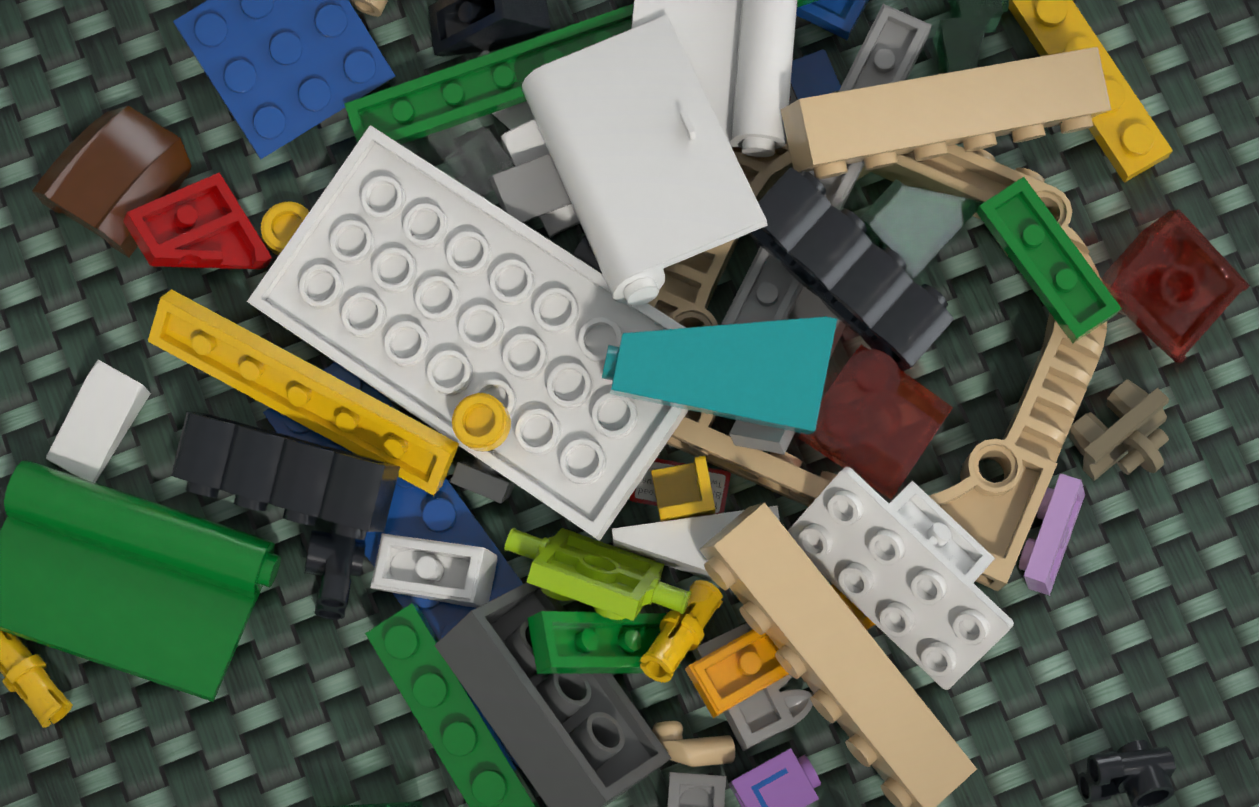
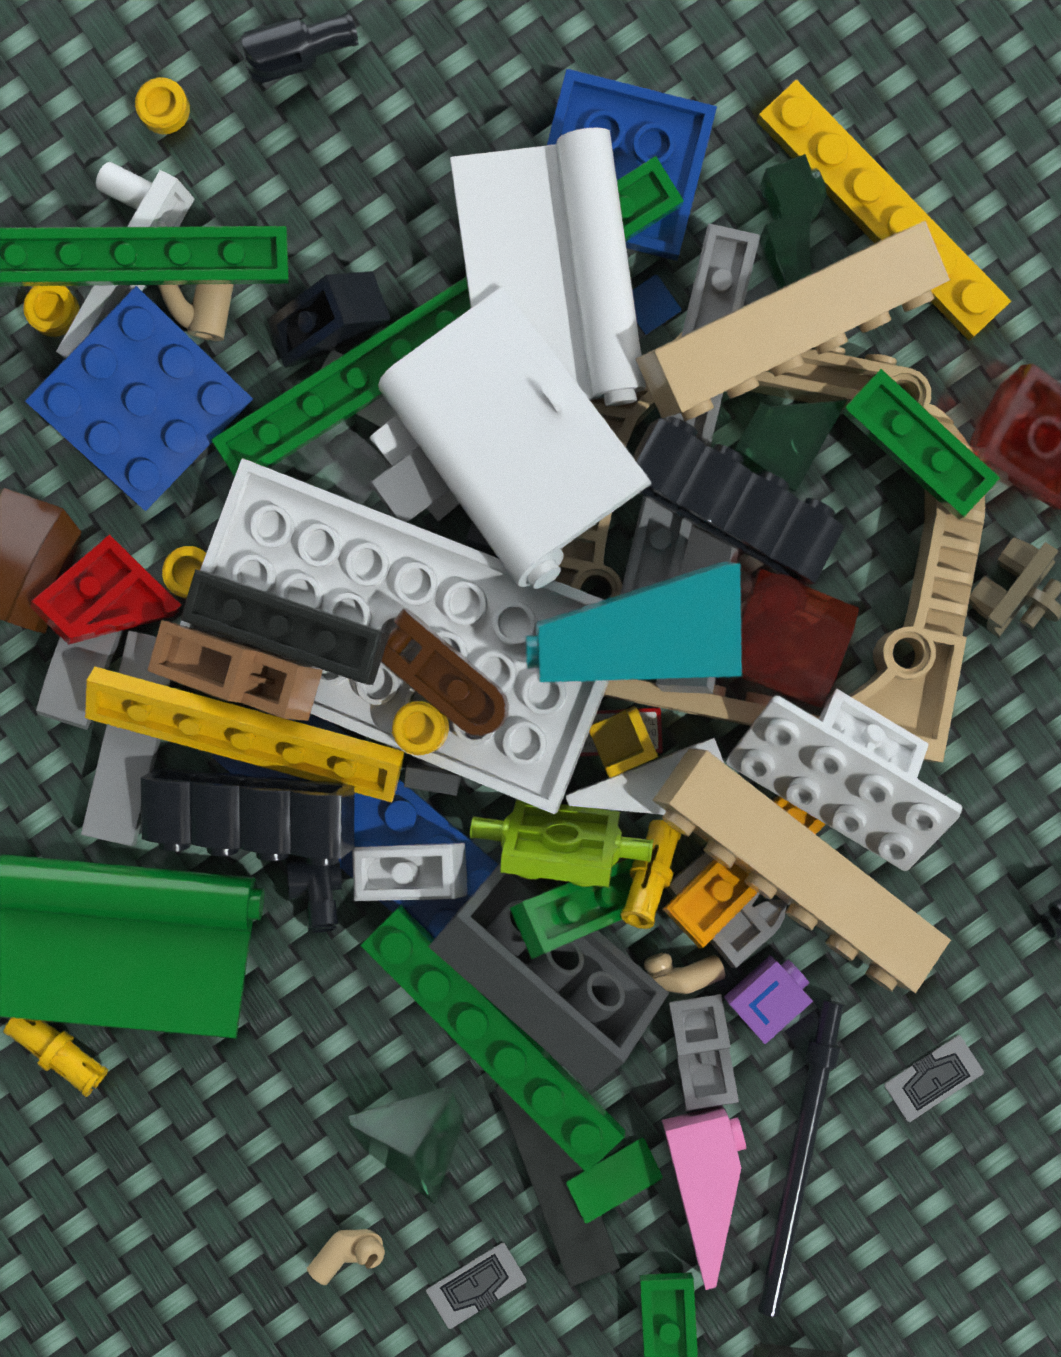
camera: 10 degrees left, 10 degrees up
white slope [46,360,151,483] -> none
lavender plate [1019,474,1085,596] -> none
none -> light grey slope [36,630,124,730]
none -> light grey tile [81,631,174,846]
none -> medium nougat slope [147,620,323,721]
none -> pearl dark grey tile [180,569,390,685]
none -> reddish brown plate [381,608,509,736]

